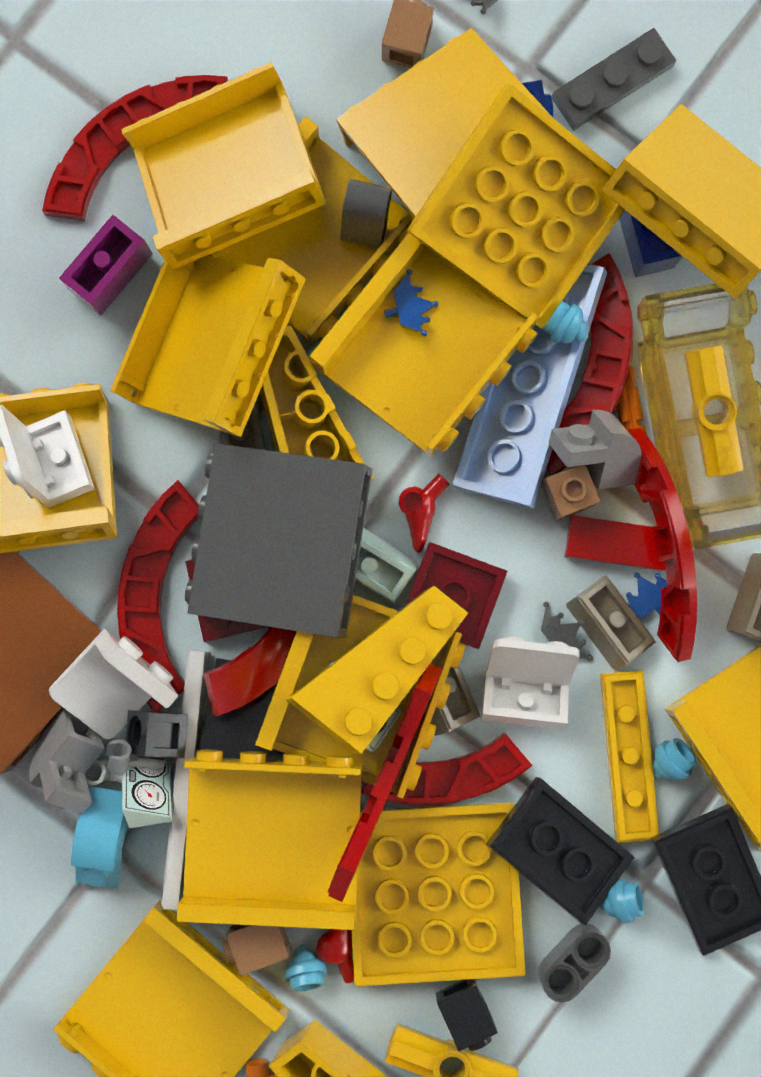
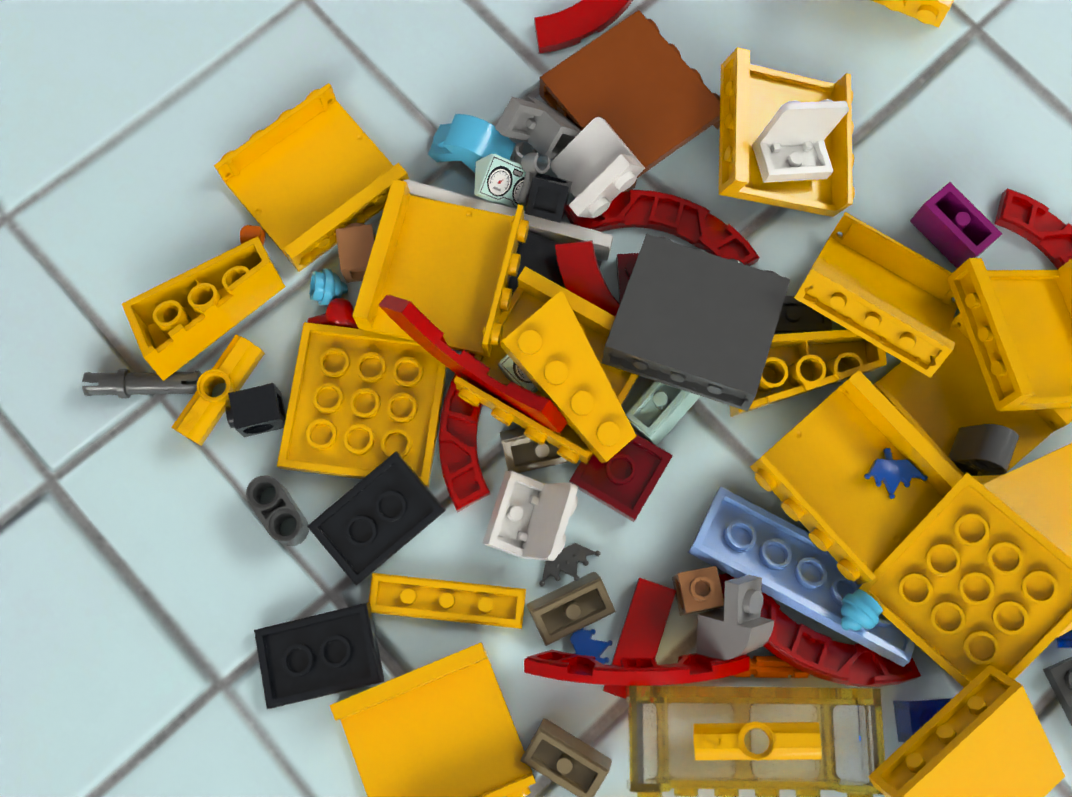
camera: 100 degrees right, 10 degrees down
red animal [398,473,450,553] -> none
medium azure plate [599,879,644,924] -> none
medium azure plate [653,738,697,780] -> none

